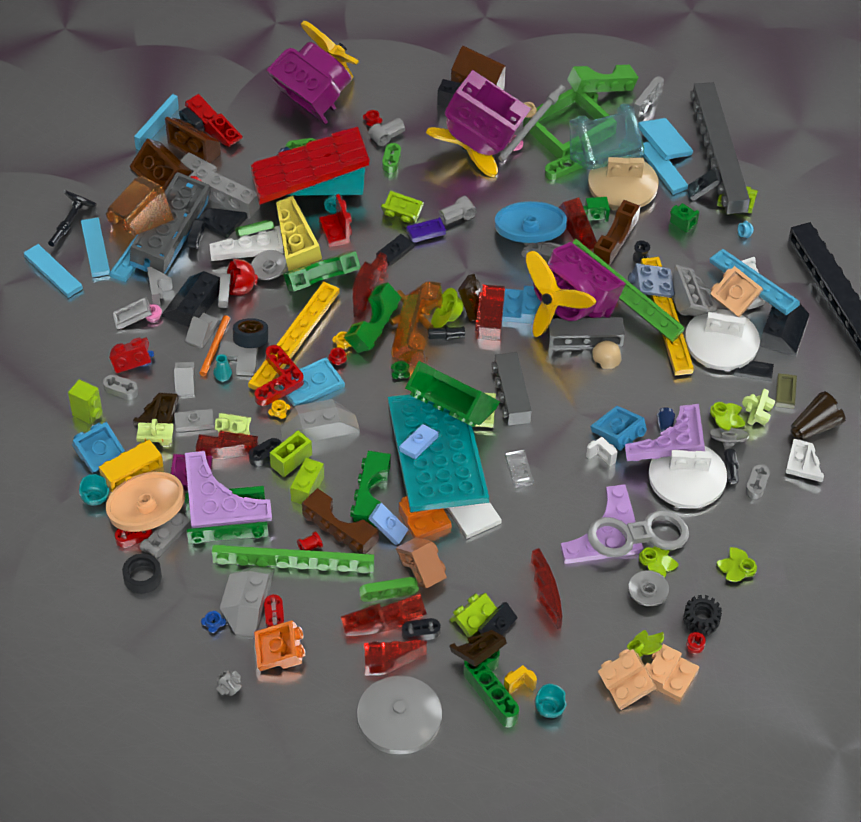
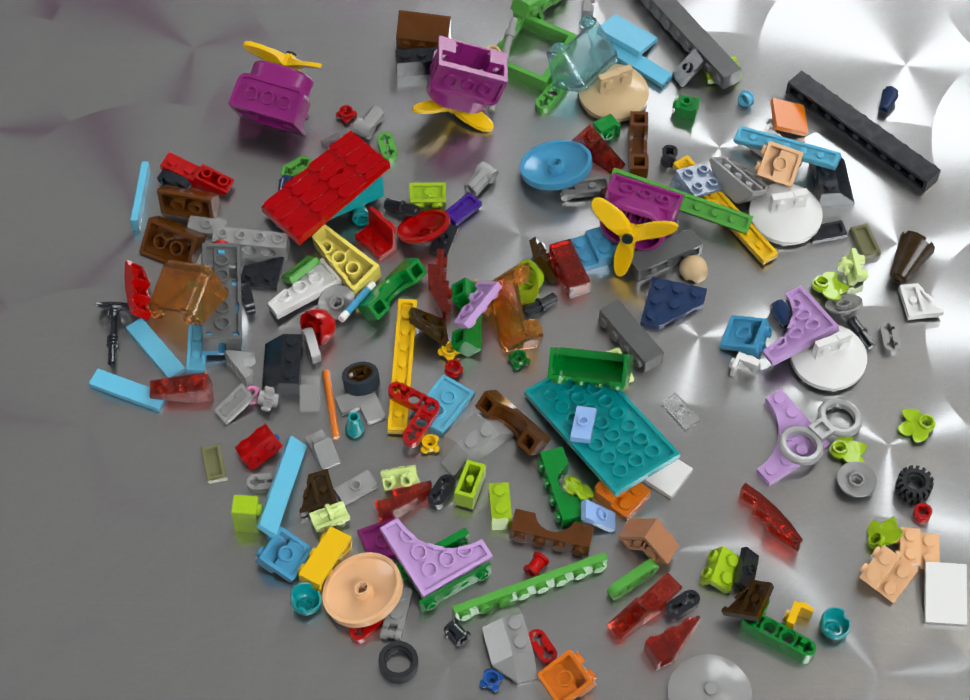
camera: 25 degrees left, 5 degrees up
none -> red slope [124,260,151,320]
none -> clear red slope [150,372,213,403]
none -> olive tile [200,443,227,484]
none -> light grey gear [256,386,279,412]
none -> medium azure tile [256,436,307,538]
none -> dark azure bar [338,281,376,322]
none -> black axle [384,198,420,217]
none -> red dish [396,209,450,244]
none -> dark brown wing [408,307,449,346]
none -> black bush [444,618,471,646]
none -> lavender wing [454,281,502,329]
none -> reddish brown arch [475,390,552,456]
none -> lime plate [562,475,595,501]
none -> dark blue plate [640,276,707,330]
none -> tile [770,98,808,136]
none -> white tile [924,562,967,626]

